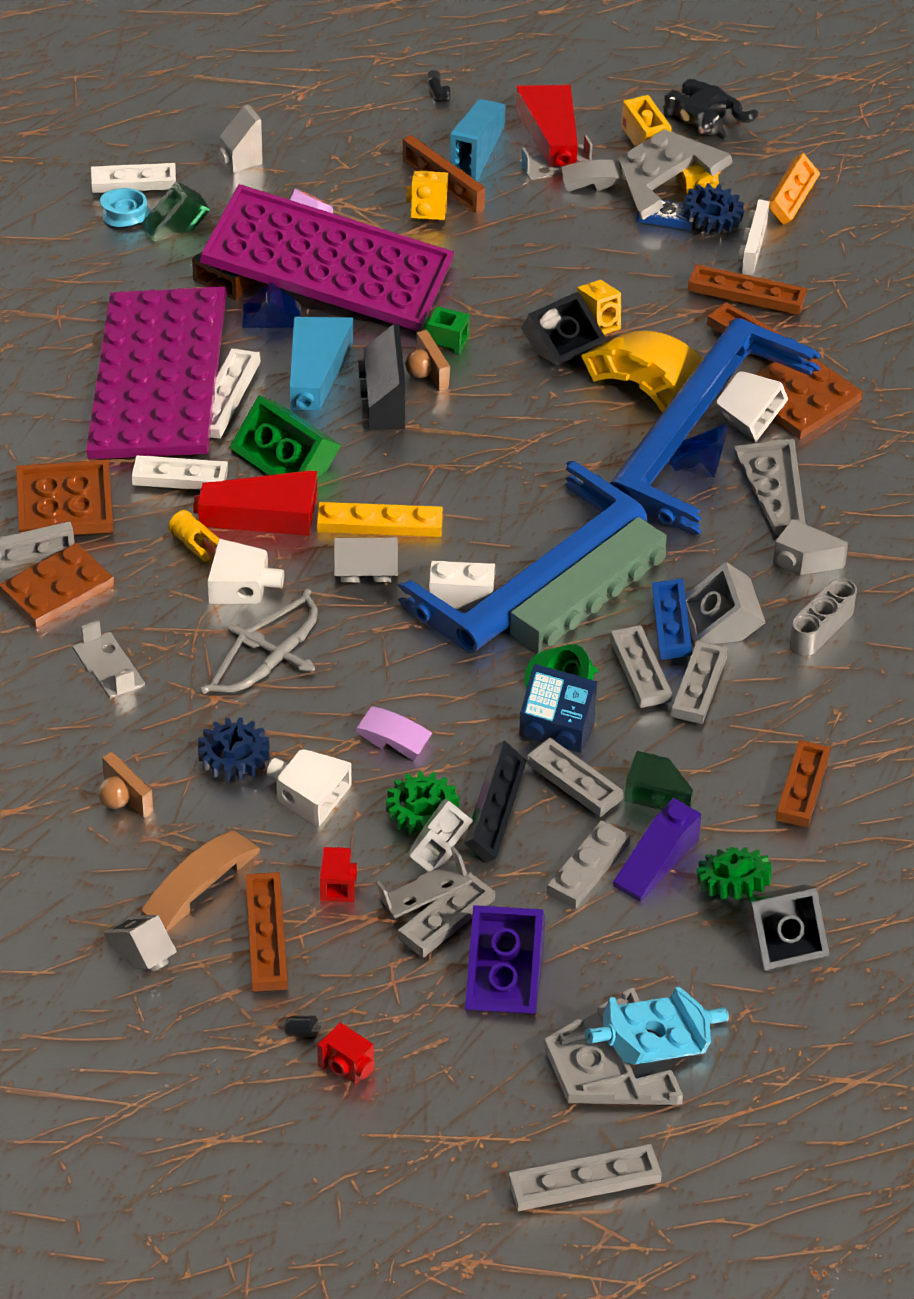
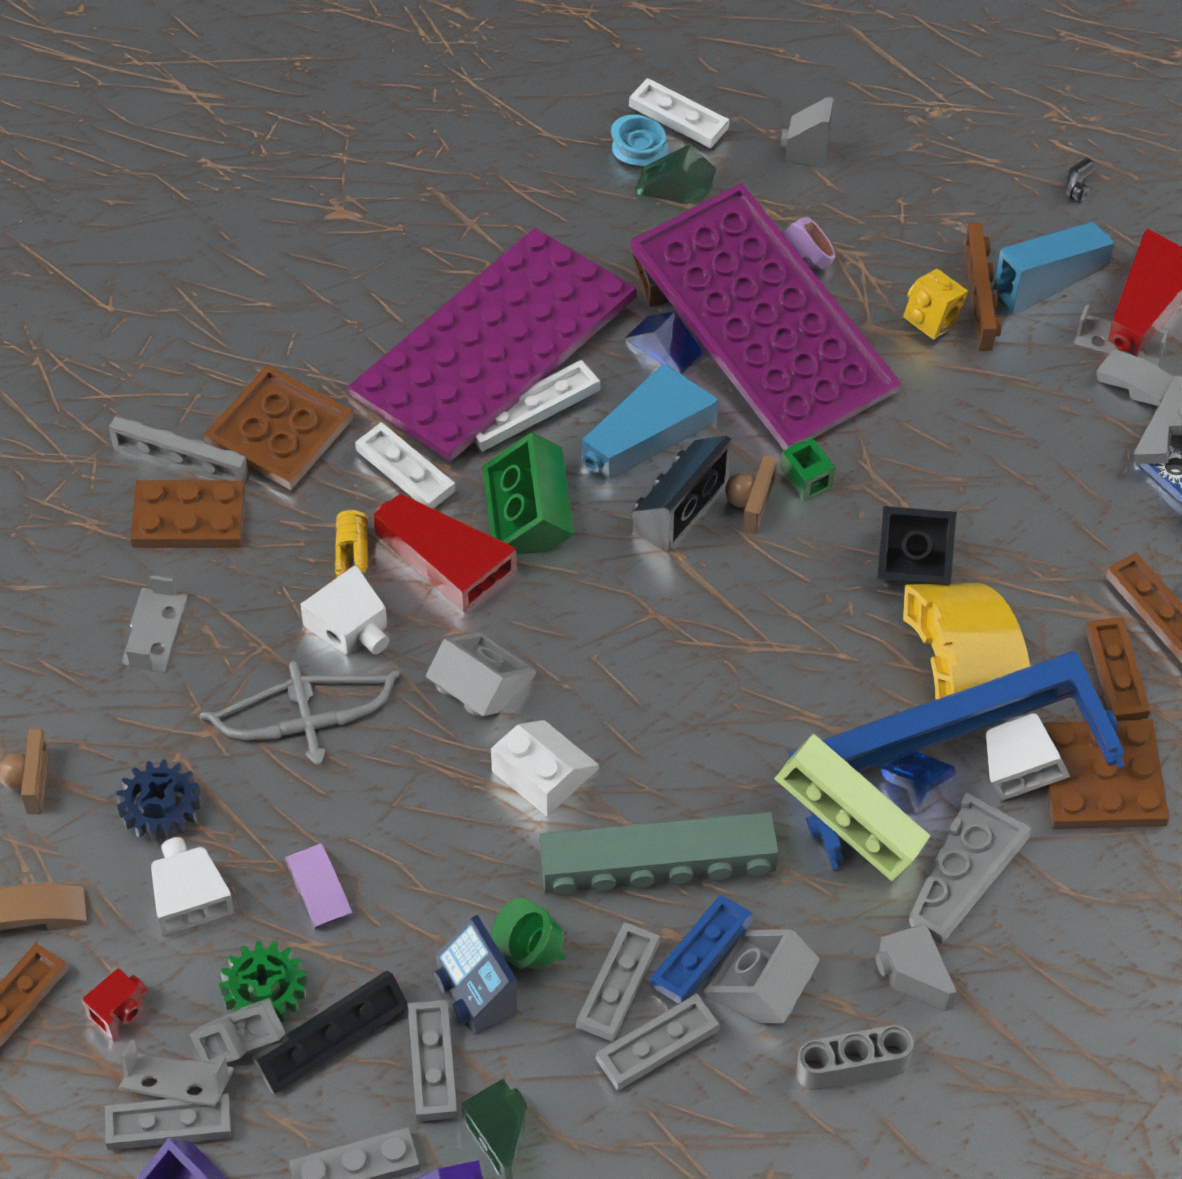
camera: 40 degrees right, 10 degrees up
yellow plate [317,502,443,537] -> none
blue piece [398,461,647,653] -> none
yellow head [577,280,621,335] -> none
none -> yellowish green brick [774,733,931,881]

